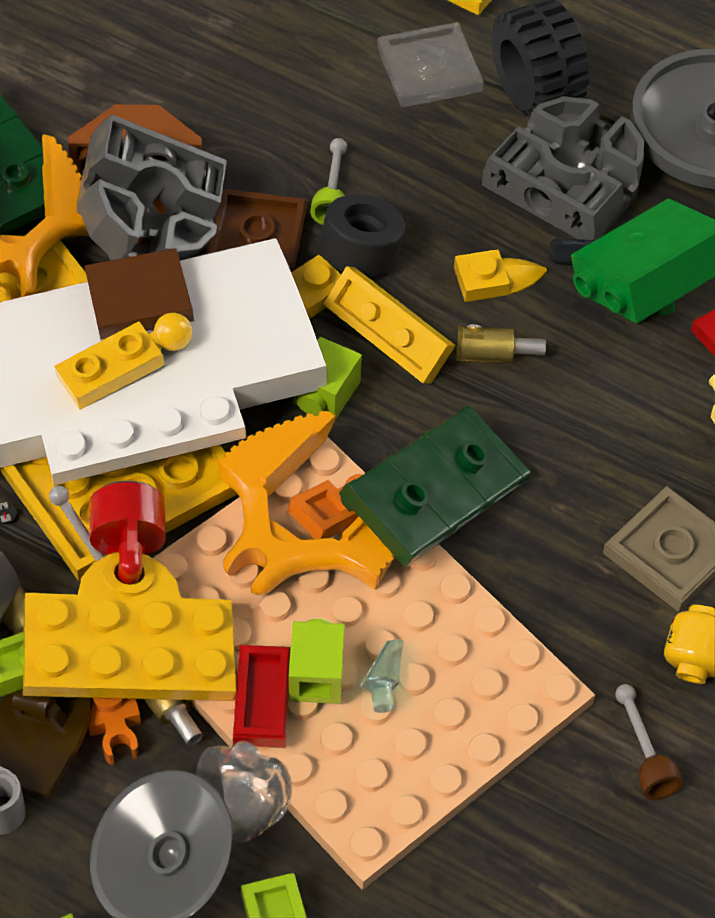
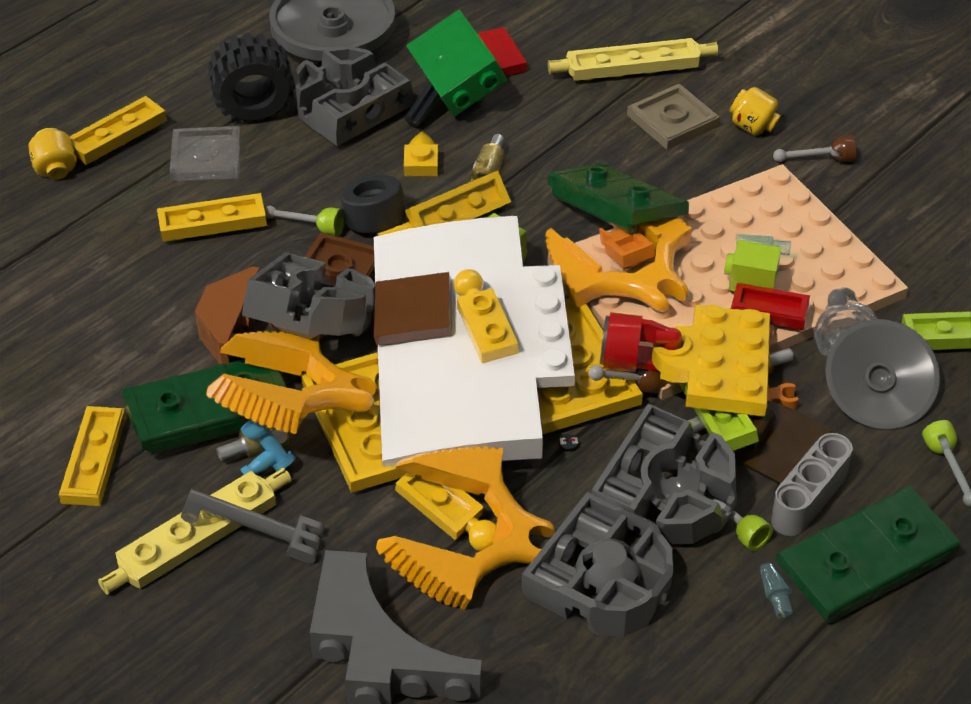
camera: 75 degrees left, 10 degrees down
none -> yellow plate [157,193,267,242]

